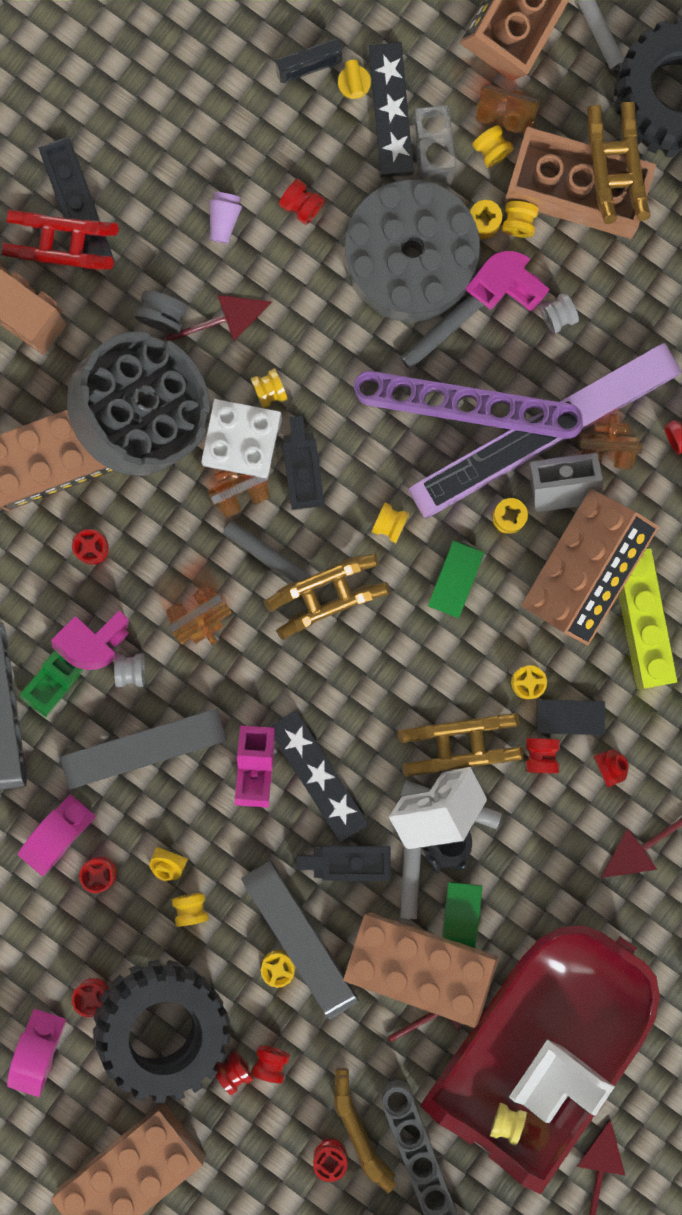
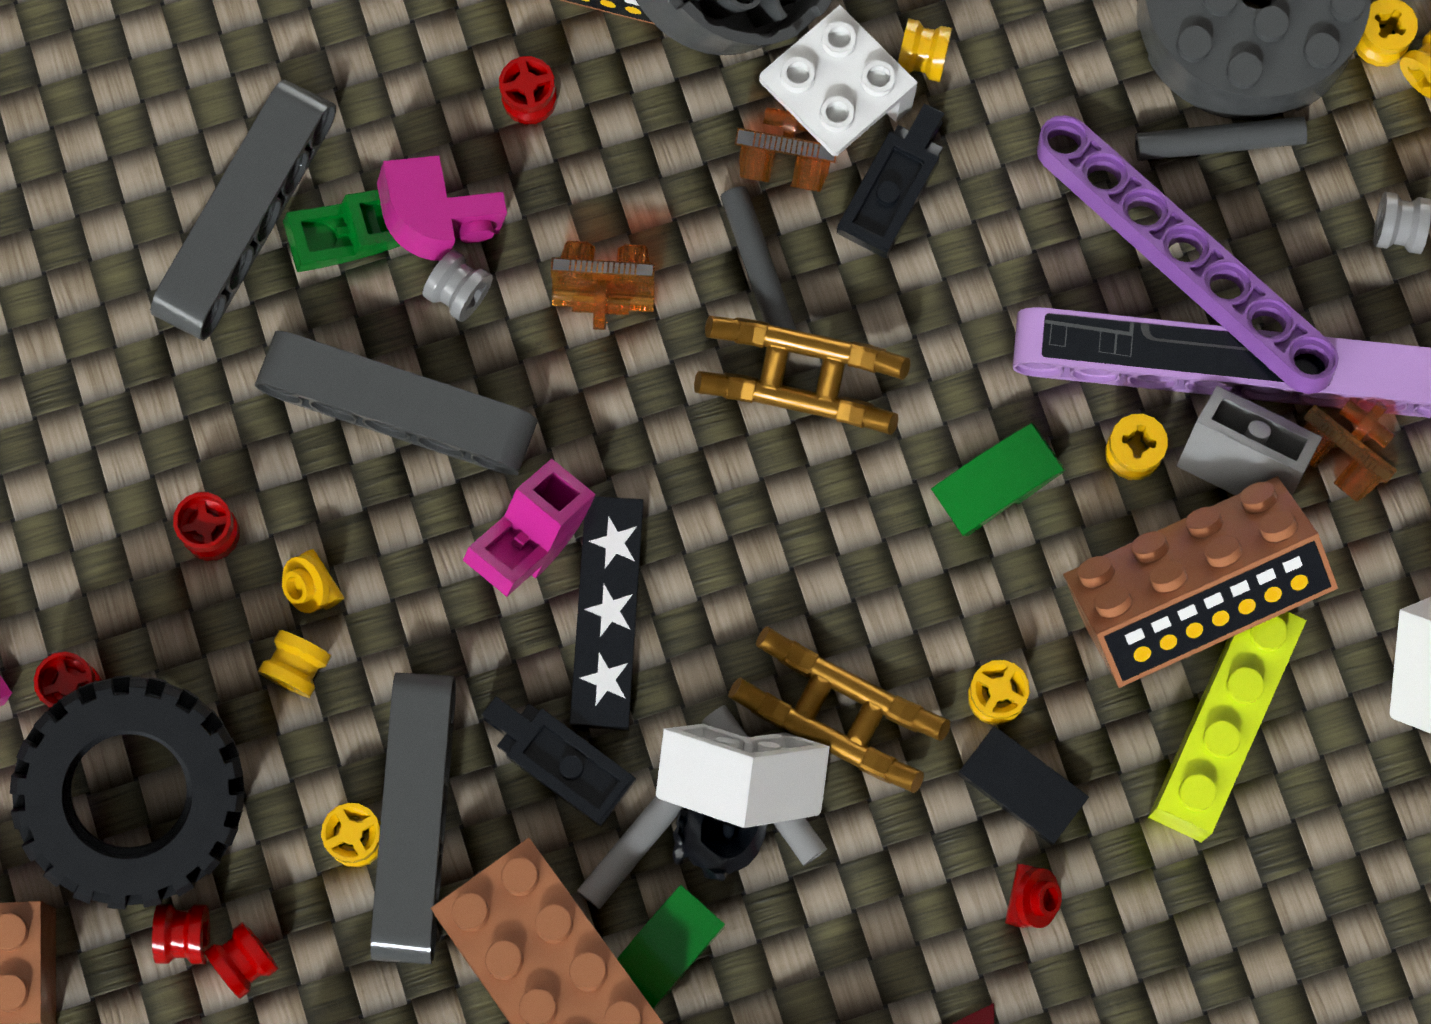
camera: 35 degrees right, 10 degrees down
dark pink brick [17,794,96,877] -> none
yellow wheel [371,502,410,543] -> none
dark pink brick [466,251,550,311] -> none
red wheel [525,738,560,773] -> none

